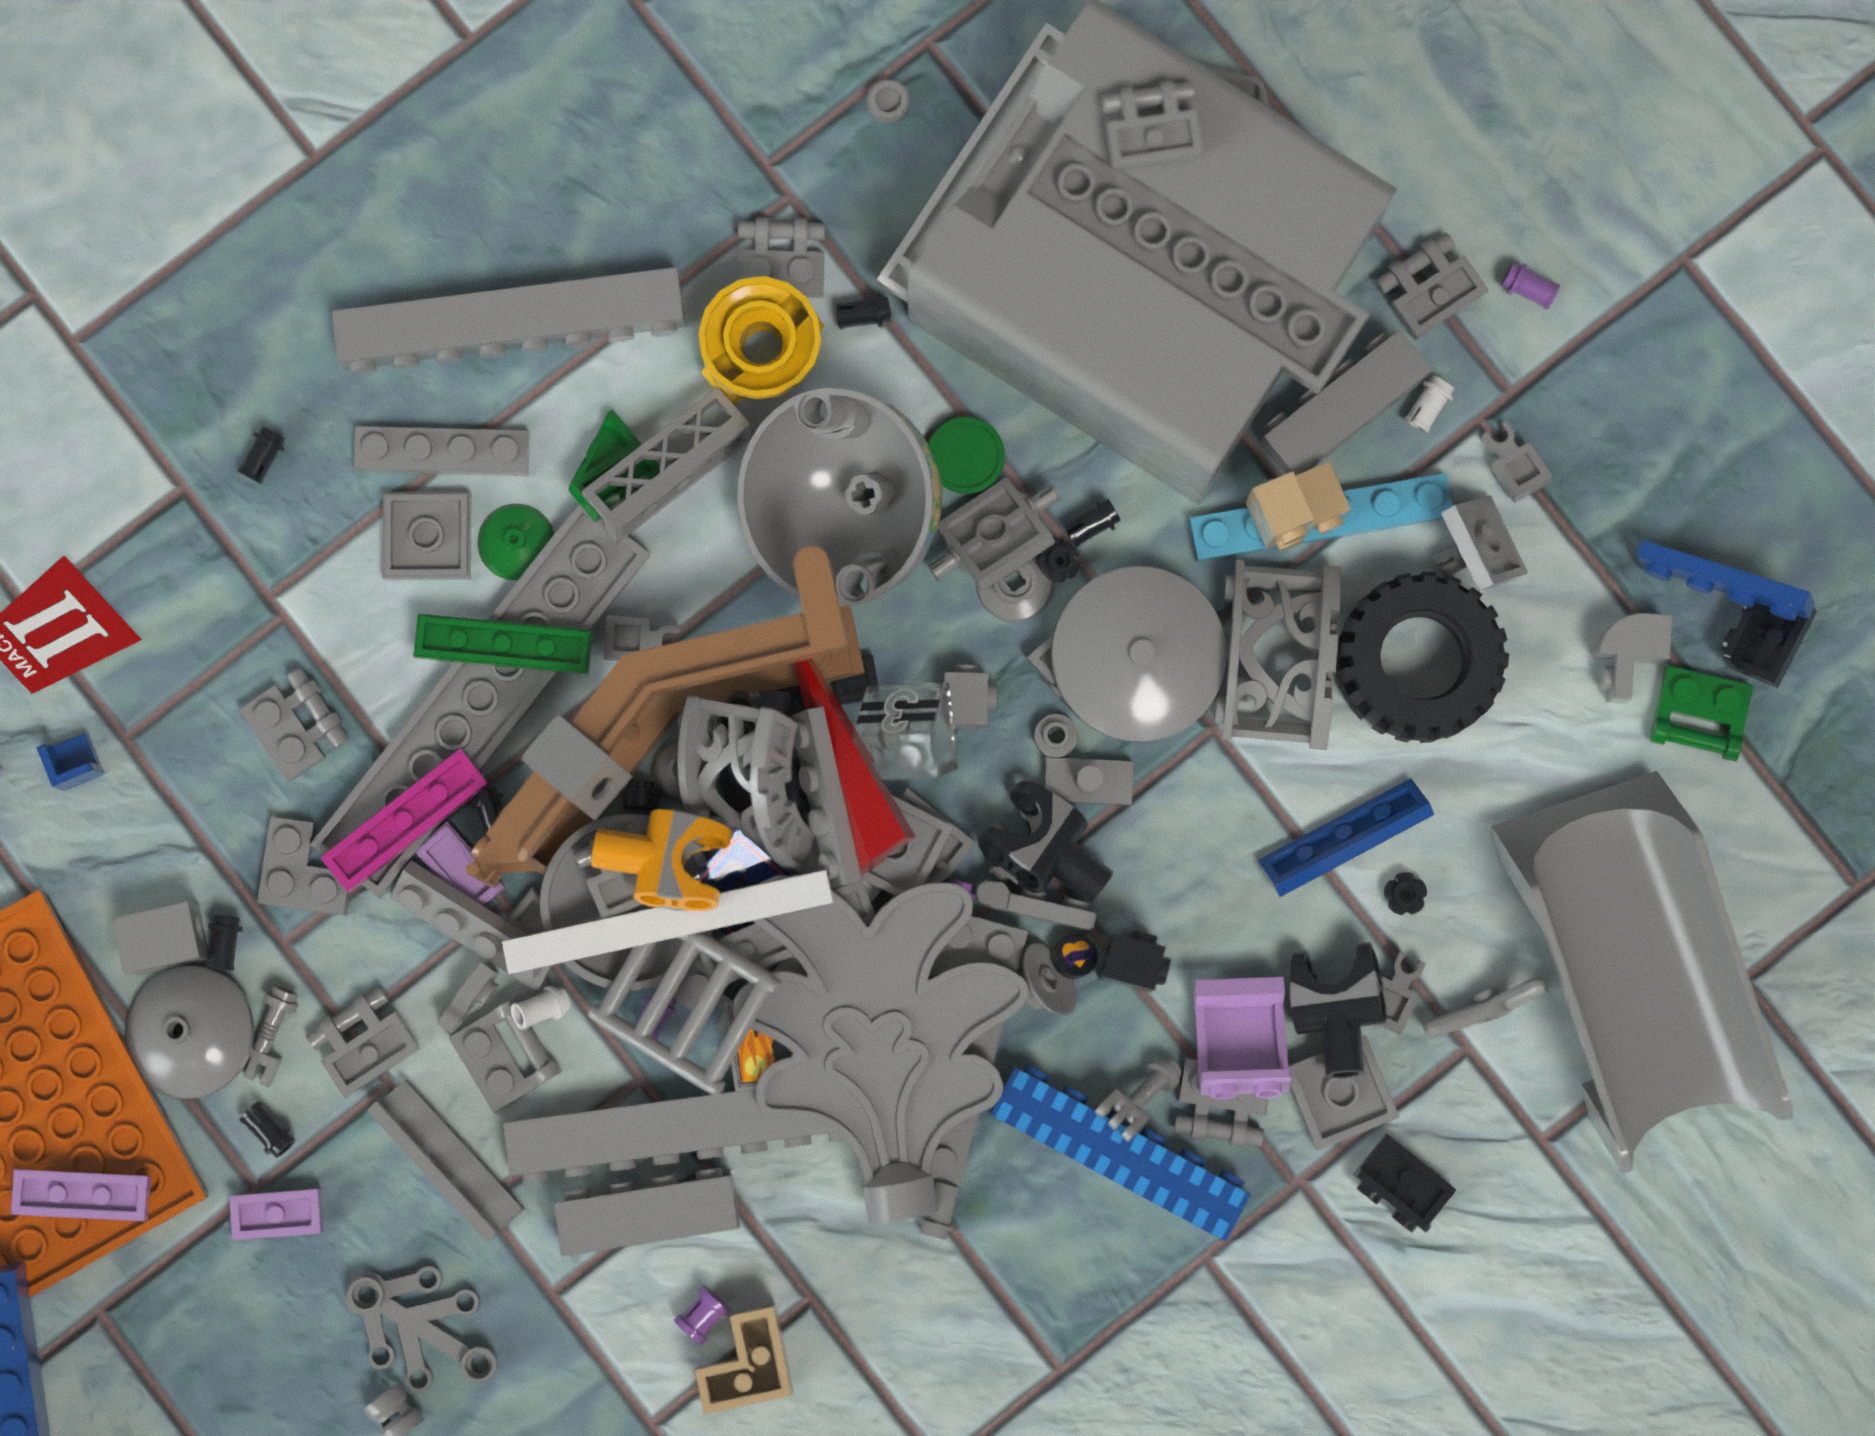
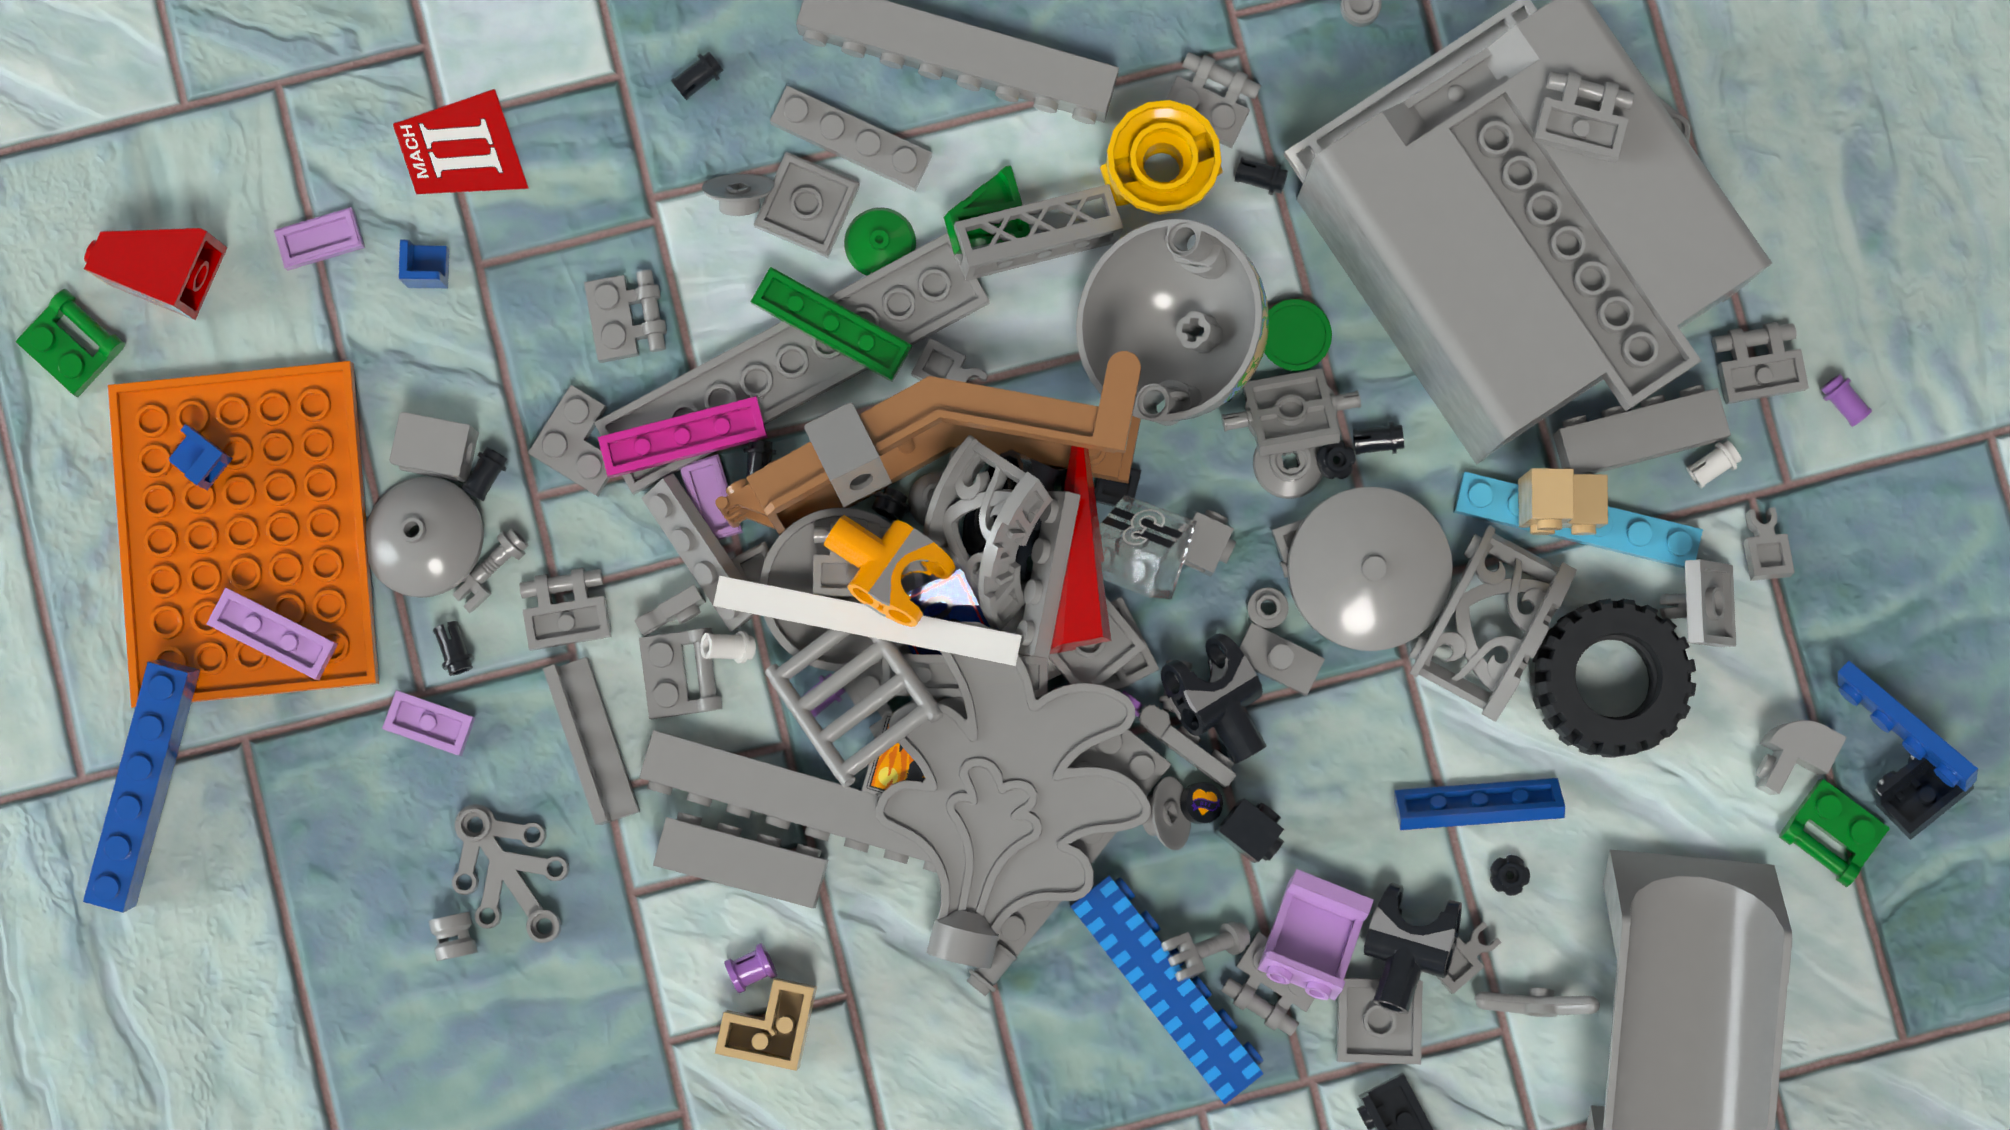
camera: 25 degrees right, 0 degrees up
none -> light grey piece [702,174,775,216]

